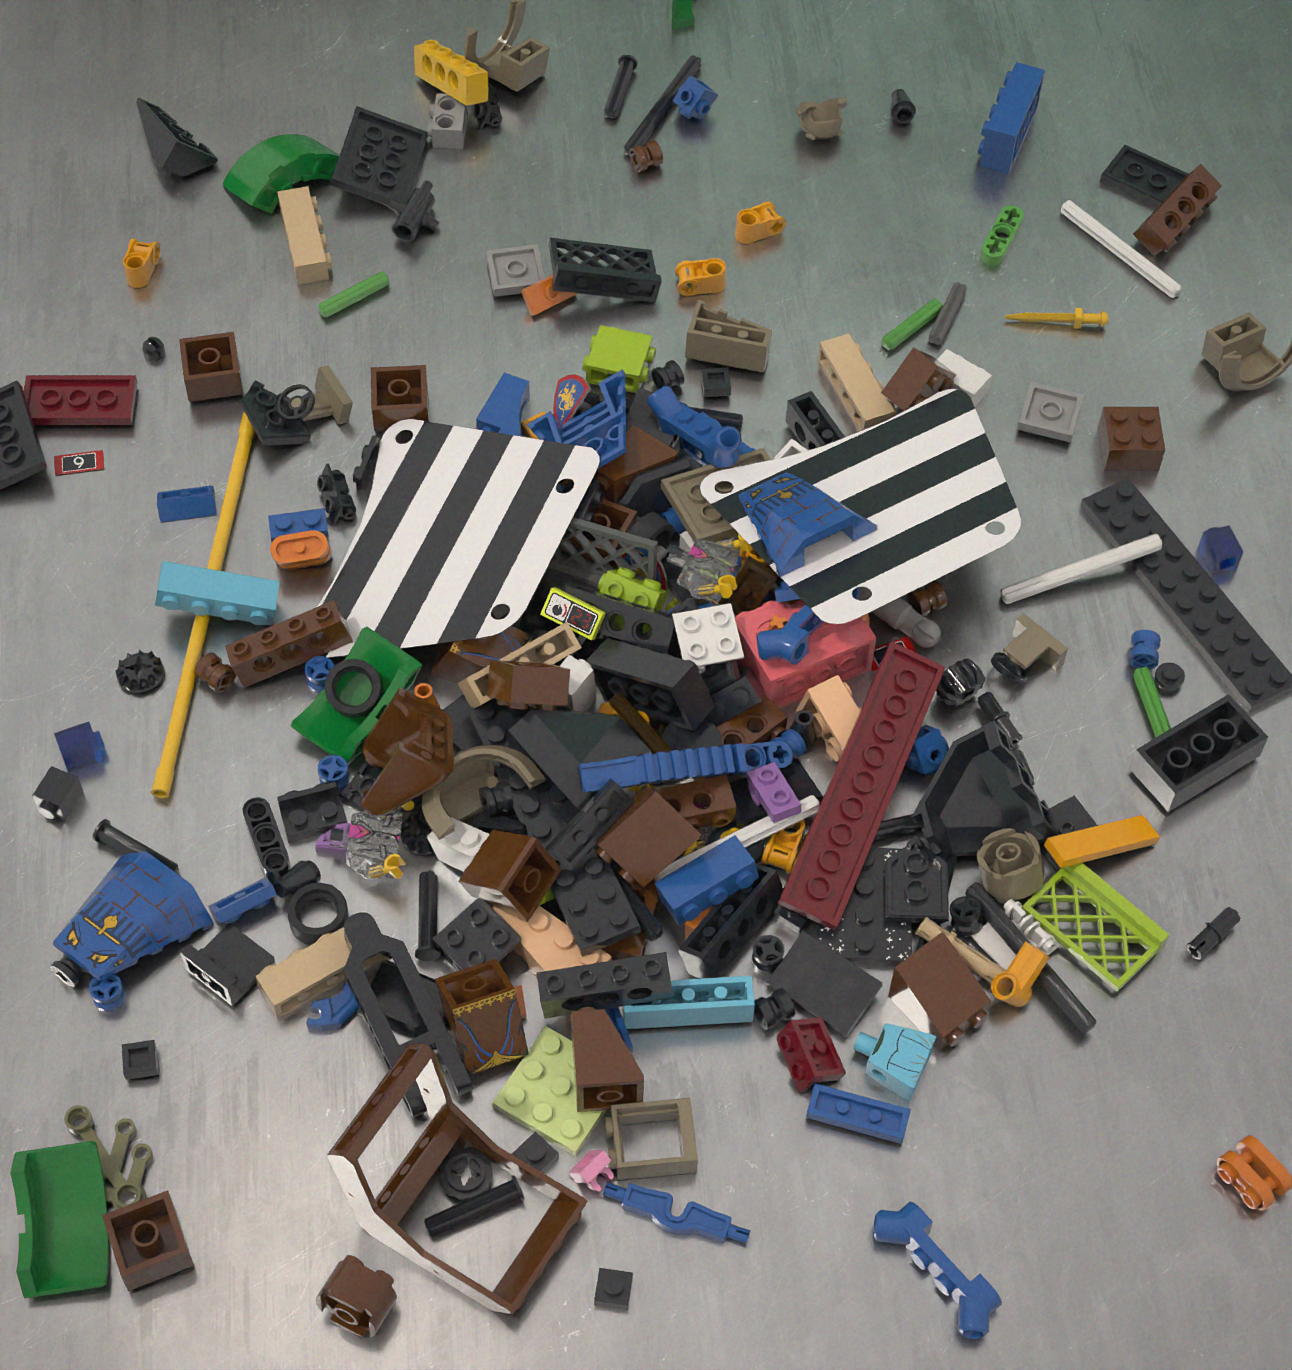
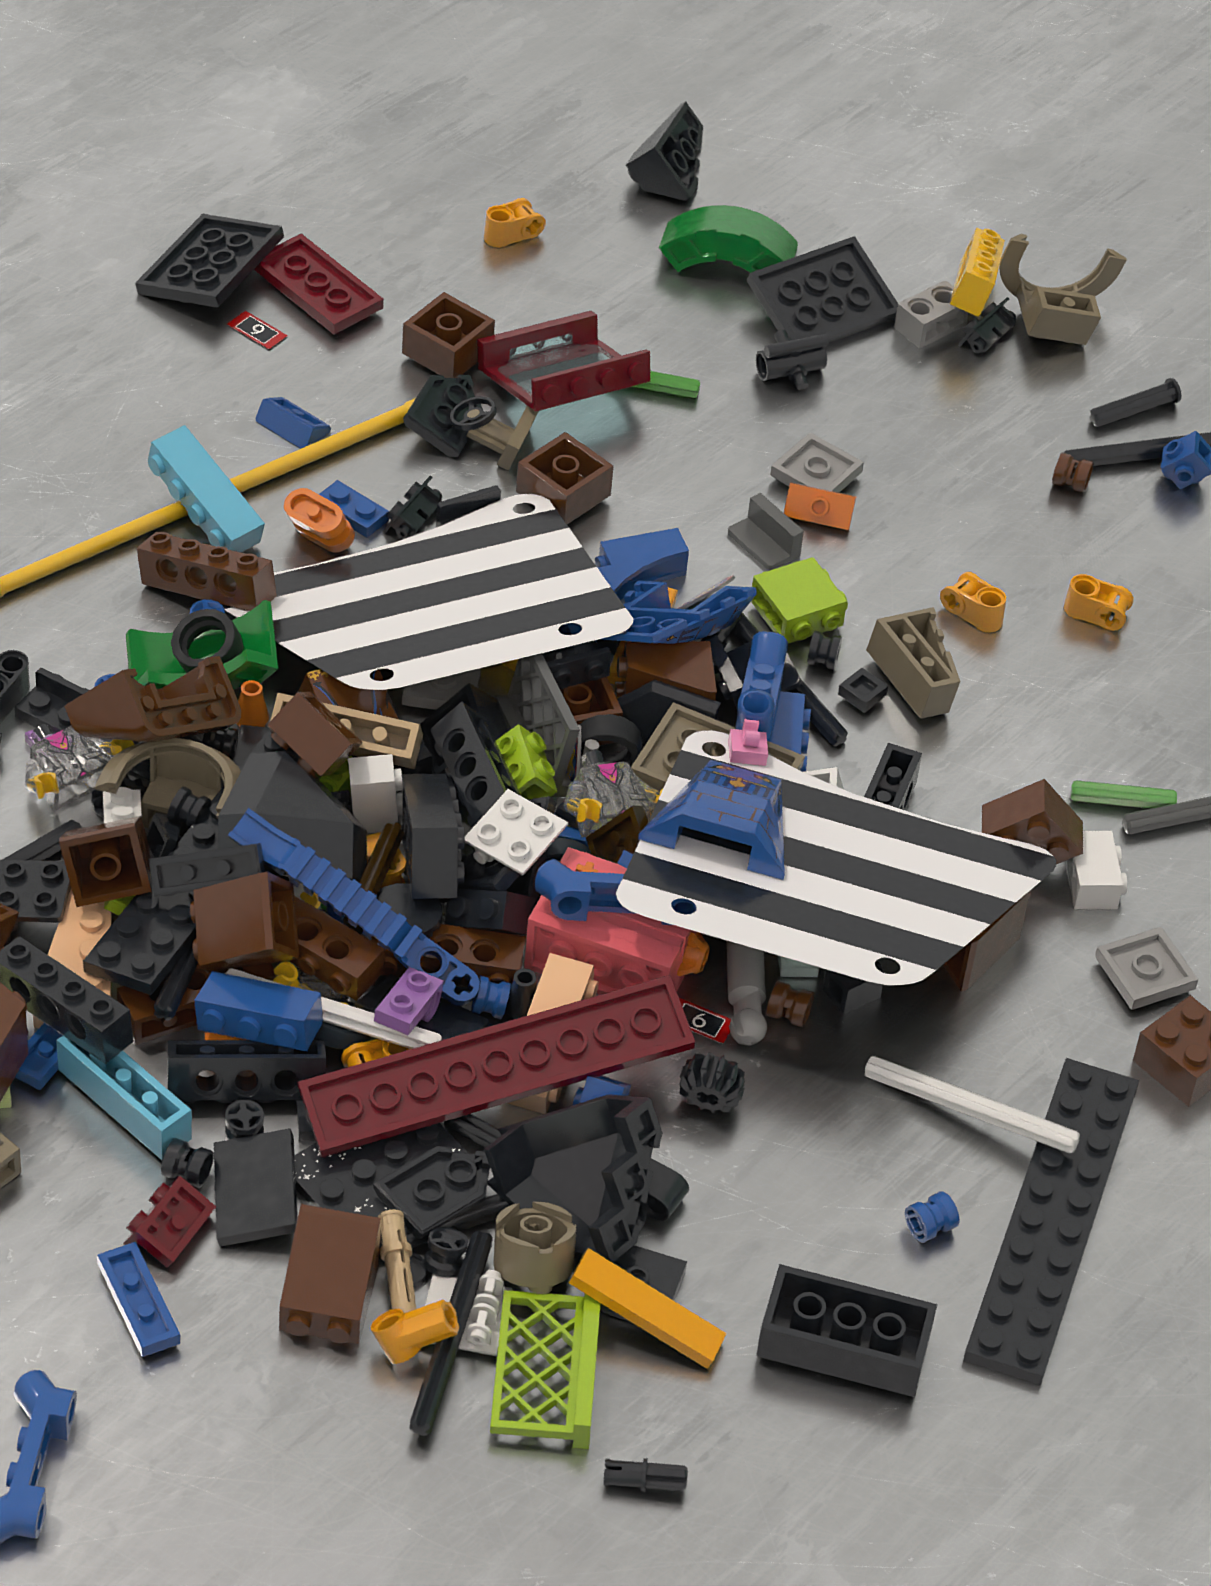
camera: 45 degrees right, 10 degrees down
black gear [115,649,164,693] -> none
black hinge [142,337,165,361] -> none
reddish brown wheel [194,652,236,693] -> none
tan brick [277,186,332,285] -> none
tile [540,587,606,640] -> none
black fence [548,237,662,302] -> none
tan brick [818,333,896,432] -> none
medium azure torso [853,1023,936,1101] -> none
black axle [978,692,1023,745] -> none
dark tan piece [991,613,1068,683] -> none
bright green axle [1133,667,1171,737] -> none
black plate [1155,662,1185,691] -> none
clear blue brick [1197,525,1244,575] -> none
none -> dark red panel [477,310,651,412]
none -> dark grey panel [728,493,804,571]
none -> bright pink tile [728,719,768,766]

